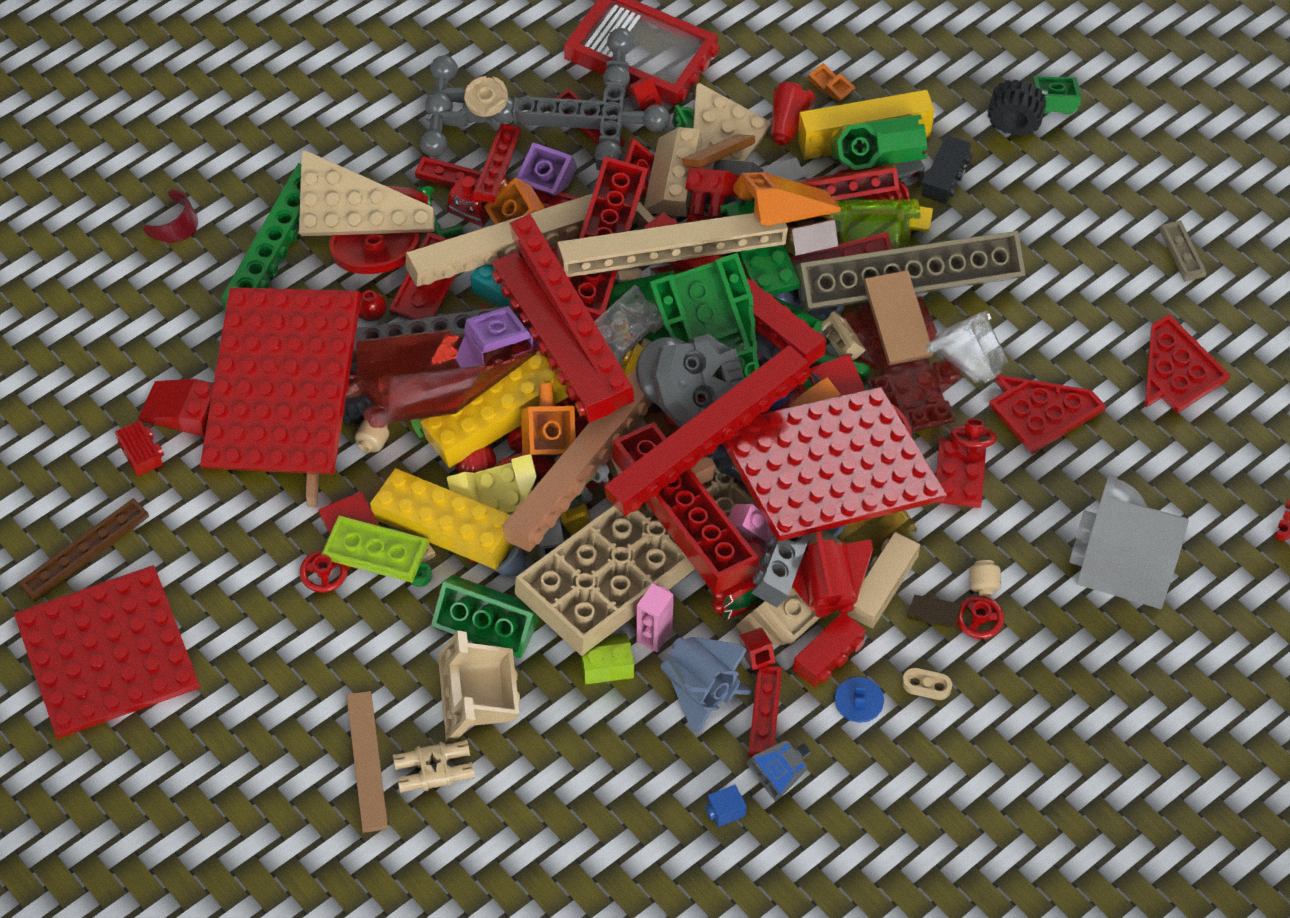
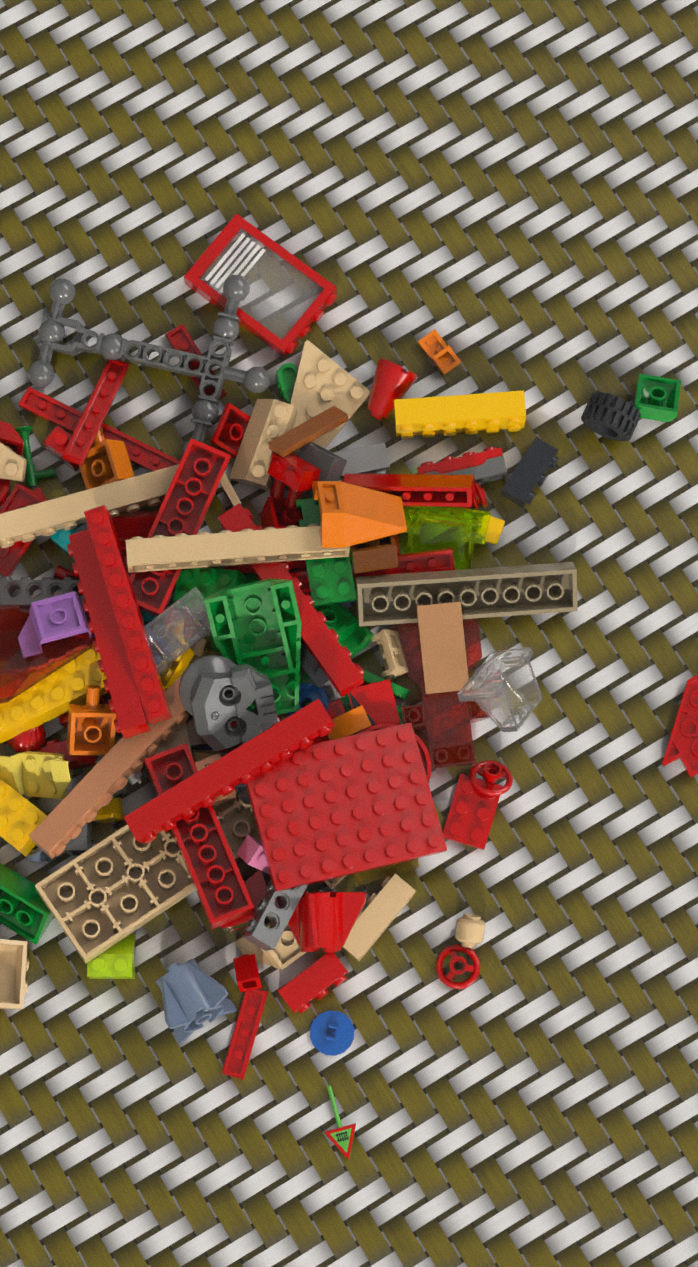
camera: 15 degrees right, 20 degrees up
tan tile [464,76,508,117] -> none
medium lavender slope [516,143,577,196] -> none
red brick [627,75,663,111] -> none
bright pink brick [636,583,674,652] -> none
blue brick [705,784,746,827] -> none
torso [746,741,811,802] -> none
green brick [830,115,927,170] -> none
tan plate [902,668,952,700] -> none
dark brown tile [908,594,962,628] -> none
red wing [989,375,1106,454] -> none
light grey piece [1069,474,1189,609] -> none
none -> piece [324,1085,356,1161]

